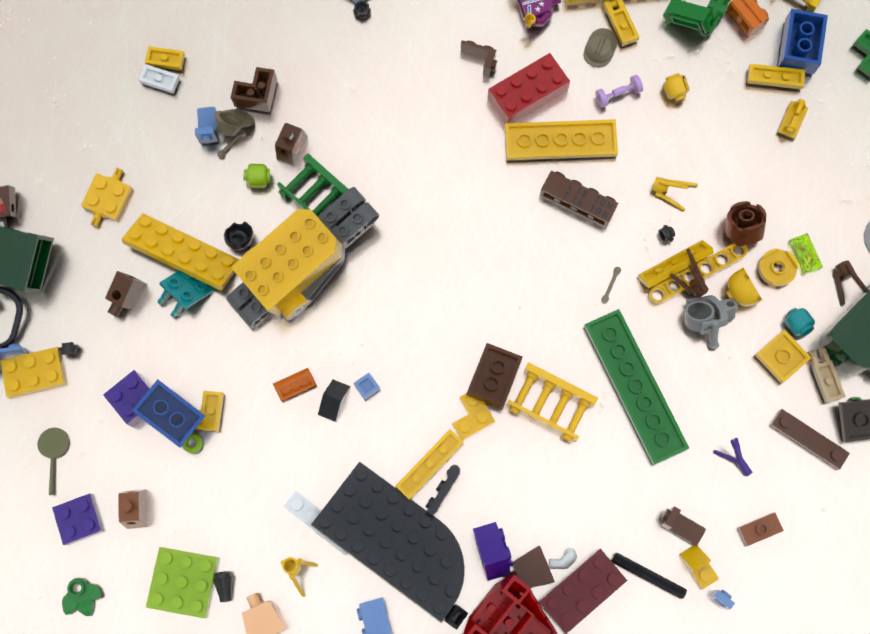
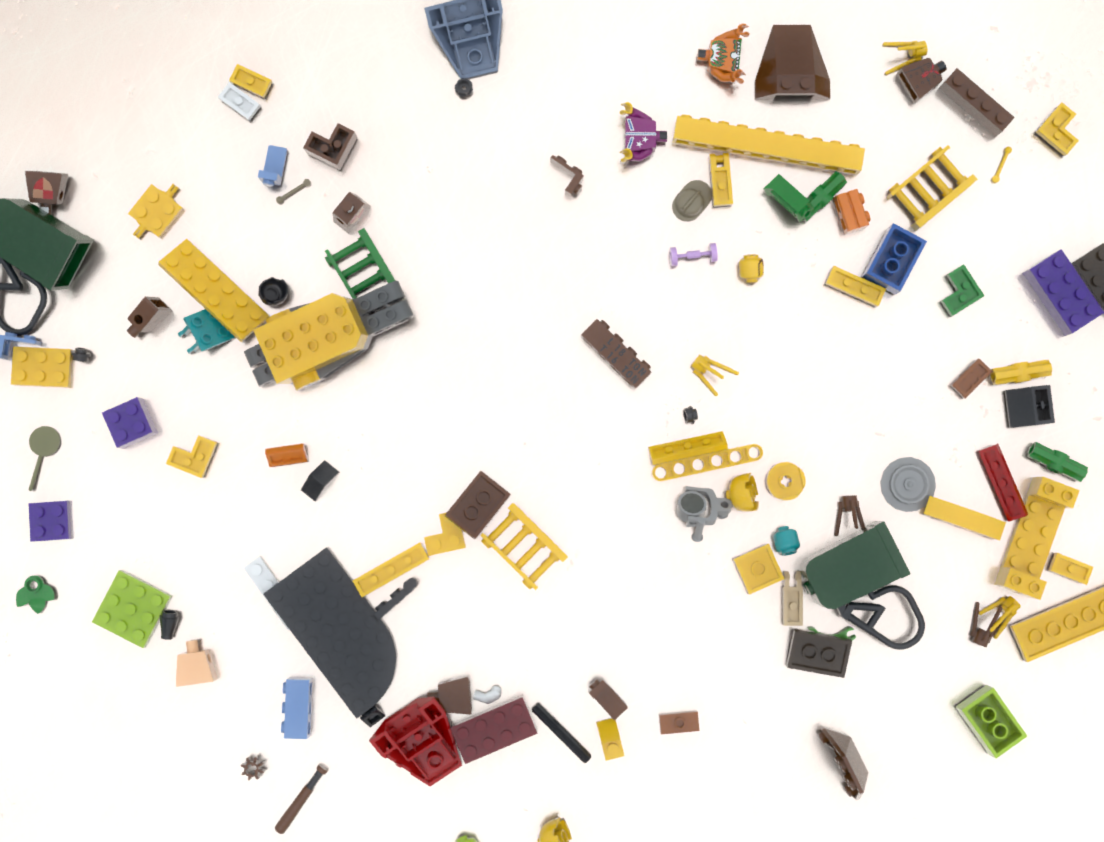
camera: 10 degrees right, 10 degrees up
dark orange torso [118,489,147,529] -> none
blue brick [132,379,205,448] -> none
lime plate [183,433,203,453] -> none
dark tan piece [214,109,254,136] -> none
lime head [243,163,270,188] -> none
yellow plant [280,557,318,597] -> none
medium blue plate [353,372,380,400] -> none
dark purple brick [473,522,513,581] -> none
red brick [488,53,570,123] -> none
yellow plate [505,119,618,161] -> none
green plate [584,309,690,465] -> none
dark tan hinge [601,266,621,303] -> none
reddish brown plant [670,248,709,298] -> none
medium blue plate [709,589,735,610] -> none
dark purple plant [713,438,753,477] -> none
copper brick [726,201,767,247] -> none
reddish brown plate [770,409,850,470] -> none
yellow hinge [778,99,808,139] -> none
clear neon green tile [789,233,823,275] -> none

